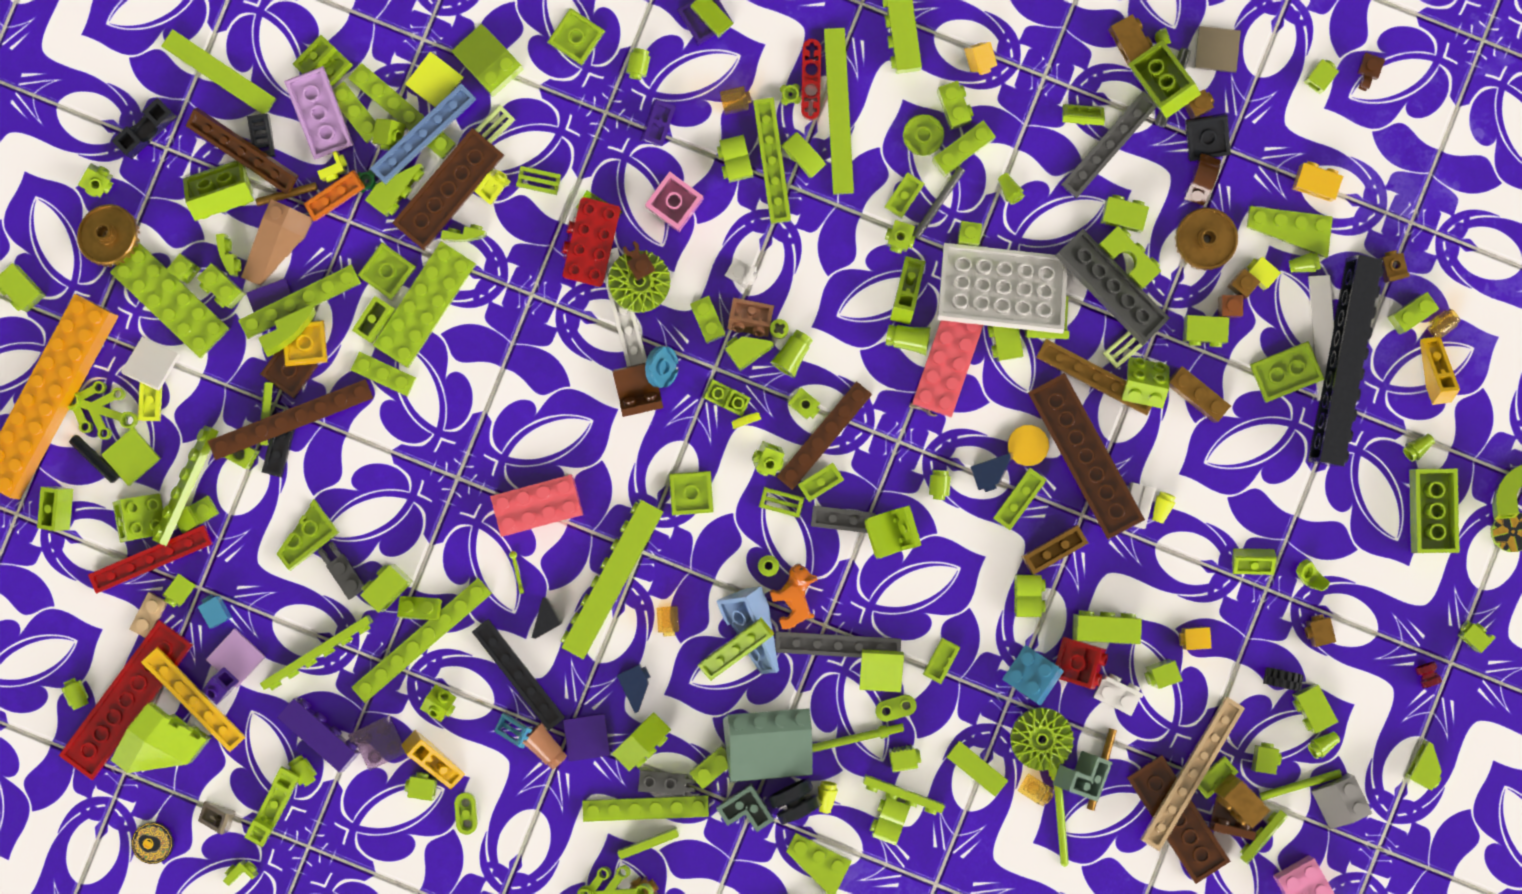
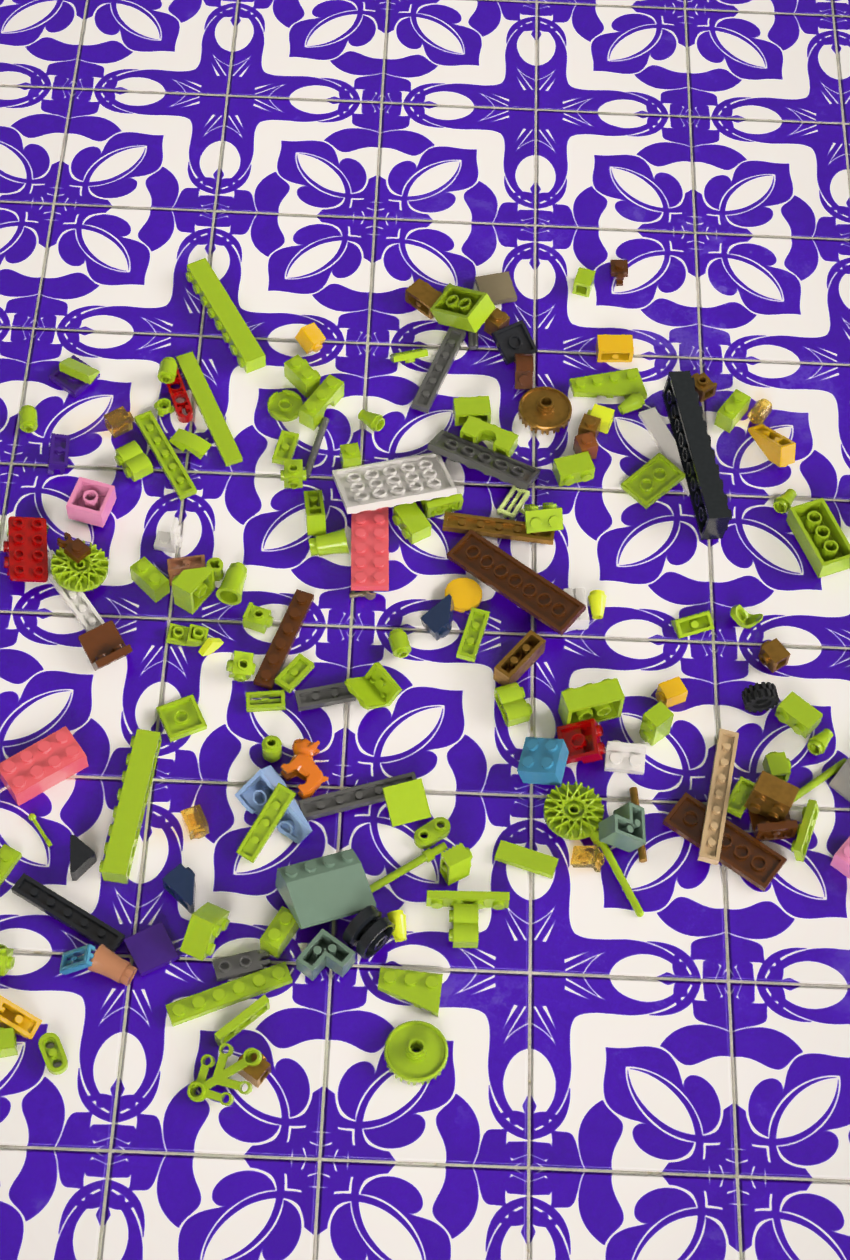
camera: 25 degrees left, 30 degrees down
dark azure tile [645,346,678,388] -> none
lime plate [922,637,961,684] -> none
pearl gold brick [1169,366,1231,423] -> none
none -> lime brick [157,357,178,384]

